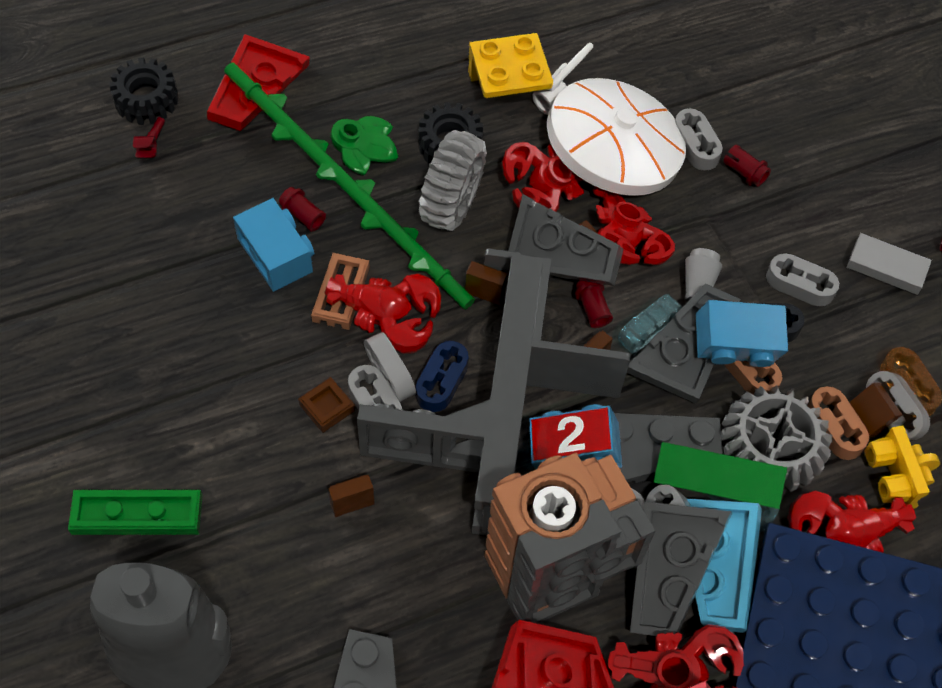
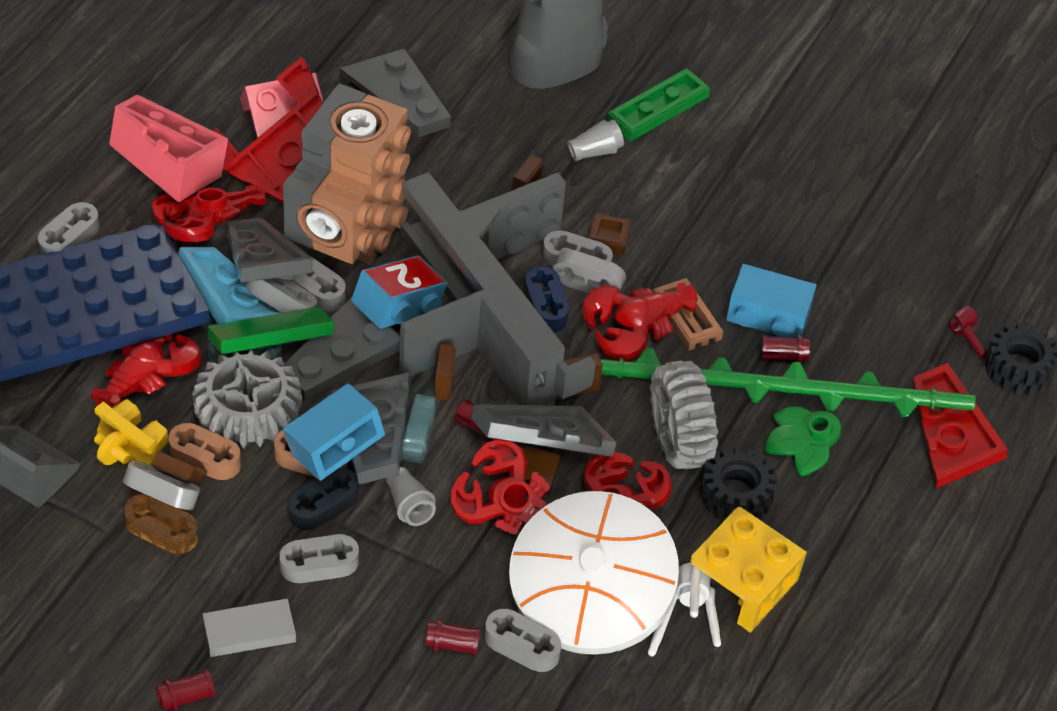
camera: 140 degrees right, 10 degrees down
none -> light grey cone [567,119,624,161]

